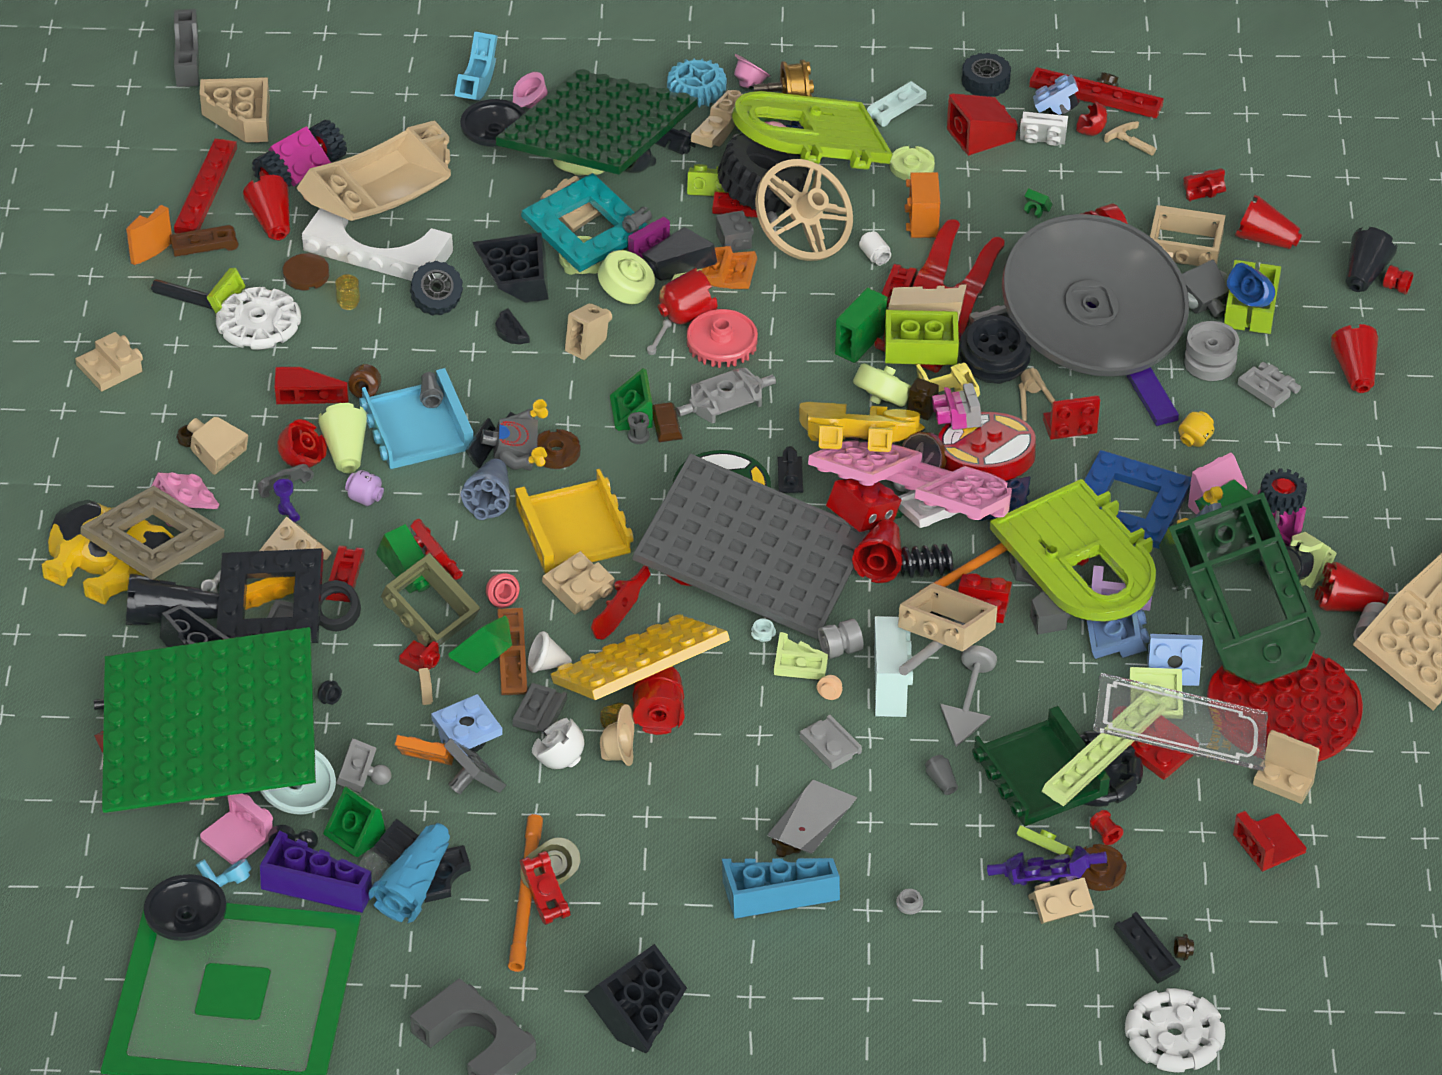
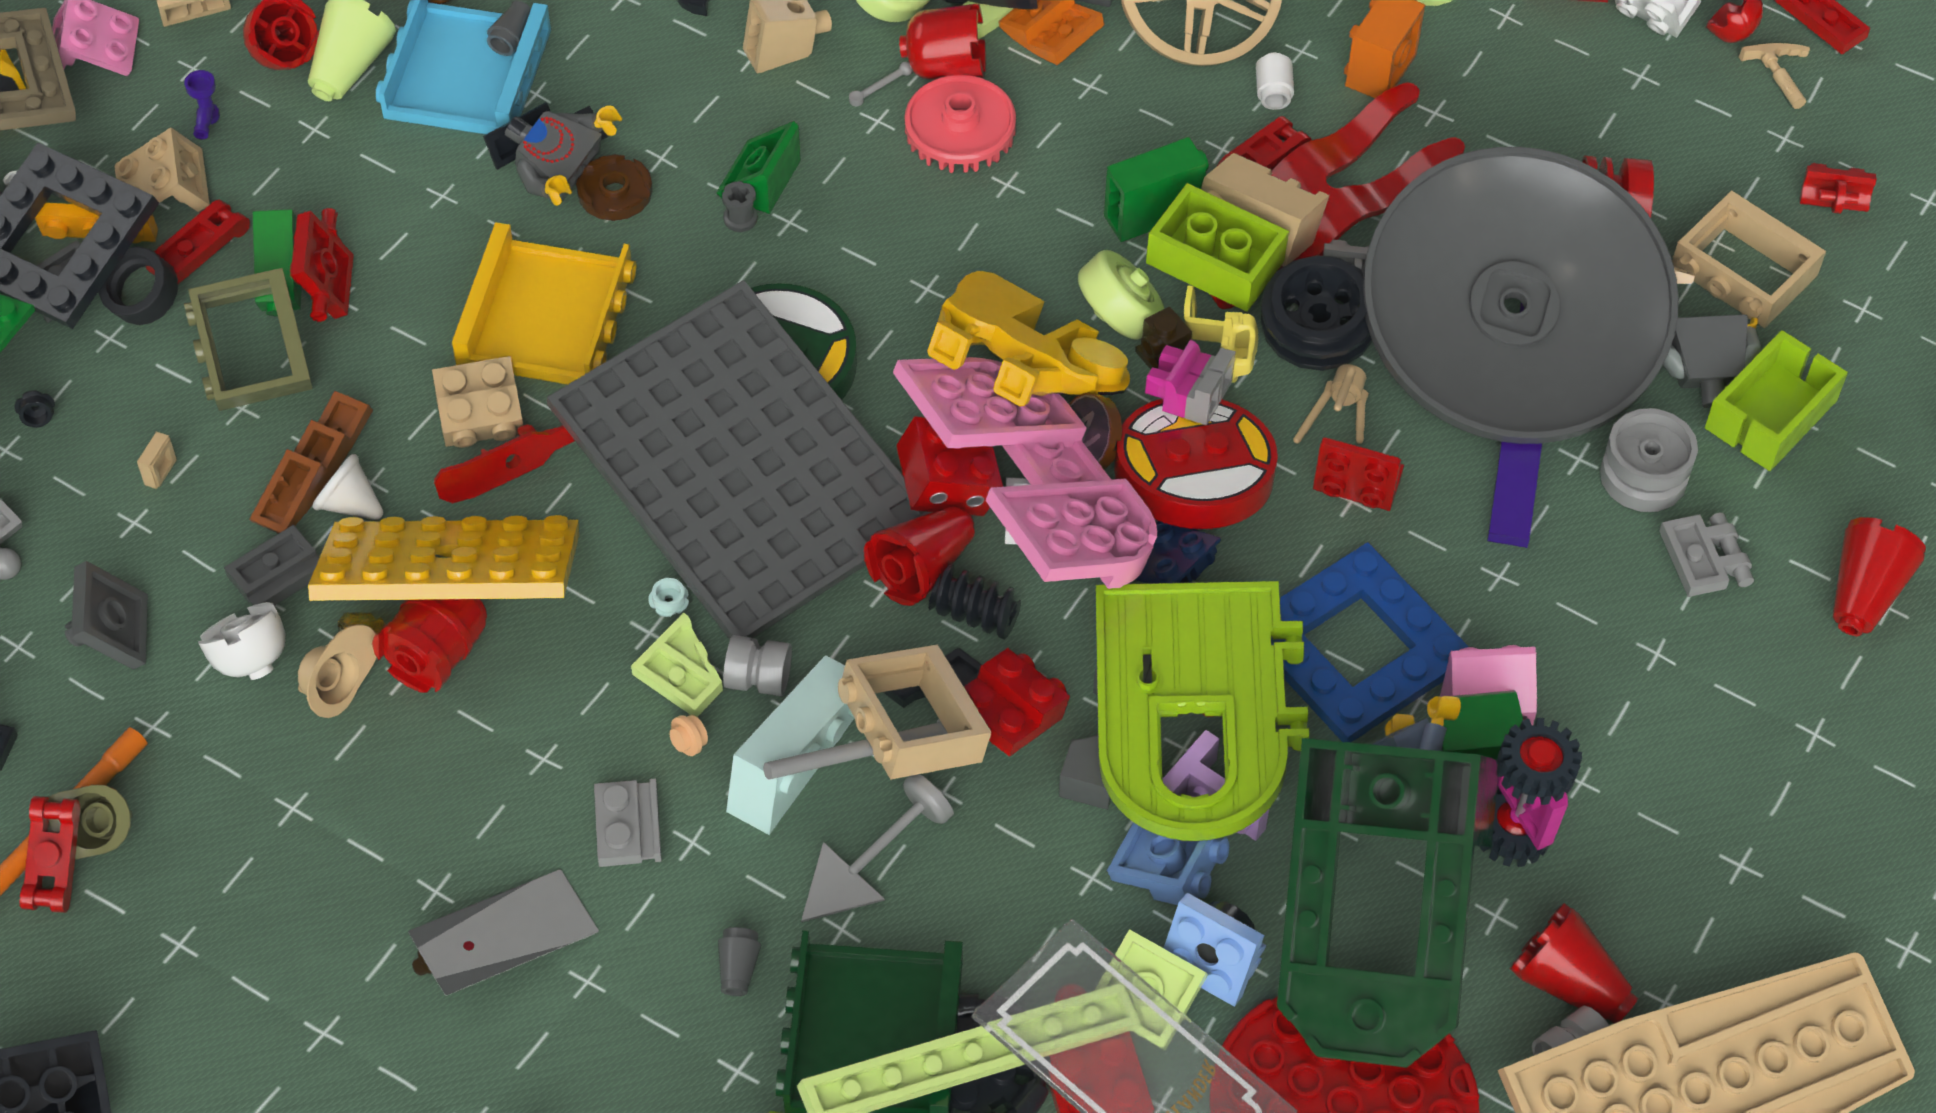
camera: 30 degrees right, 10 degrees up
dark grey piece [257,464,314,498] -> none
lavender head [345,470,384,506] -> none
orange plate [395,735,454,766] -> none
red bracket [399,640,440,672] -> none
light blue piece [431,694,502,752] -> none
green slope [448,615,512,673] -> none
sand blue cone [460,459,510,520] -> none
coral brick [486,573,520,608] -> none
reddish brown tile [652,402,683,442] -> none
light grey plate [676,368,776,423] -> none
dark azure wedge [722,858,840,919] -> none
black hinge [777,446,803,493] -> none
orange bar [919,543,1007,592] -> none
green tile [1024,188,1053,218] -> none
yellow head [1178,411,1215,447] -> none
blue piece [1227,263,1275,307] -> none
red cone [1235,195,1303,249] -> none
yellowish green piece [1285,532,1337,588] -> none

